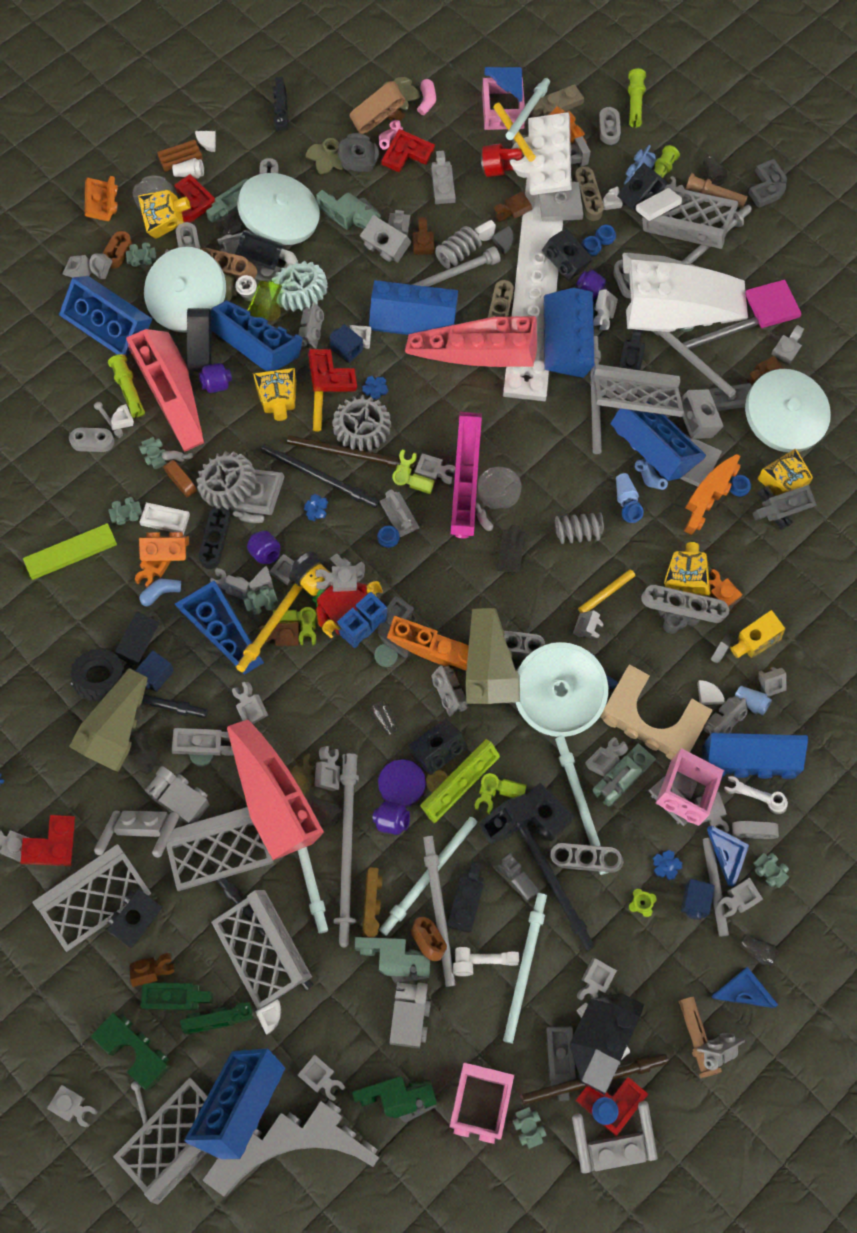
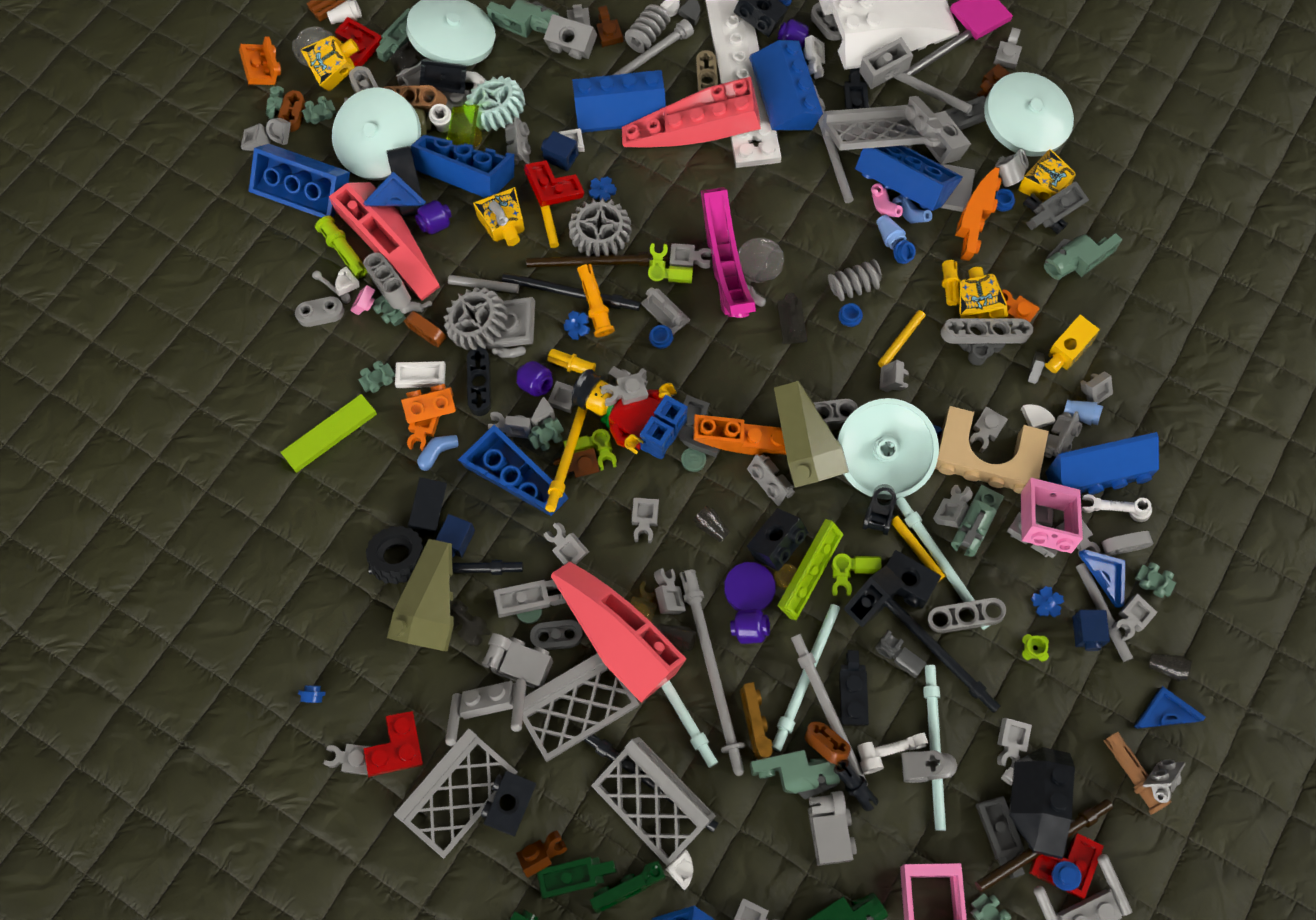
camera: 10 degrees left, 0 degrees up
none -> sand green piece [266,86,284,119]
none -> bright pink plate [350,285,375,315]
none -> blue tile [363,172,426,206]
none -> light grey beam [363,252,411,309]
none -> light grey bar [448,275,519,294]
none -> light grey piece [489,201,508,226]
none -> dark grey plate [530,620,583,650]
none -> yellow axle [547,349,596,374]
none -> light orange pin [577,264,615,337]
none -> light grey plate [632,498,659,543]
none -> black pin [834,759,879,811]
none -> blue plate [838,303,863,327]
none -> light grey brick [859,37,913,89]
none -> black piece [862,484,896,535]
none -> bright pink arm [871,183,903,217]
none -> yellow bar [891,516,946,582]
none -> light grey piece [901,750,957,783]
none -> light grey hinge [905,96,943,147]
none -> yellow axle [942,260,961,306]
none -> light grey plate [969,407,1008,453]
none -> light grey piece [995,149,1029,187]
none -> sand green plate [1044,233,1123,280]

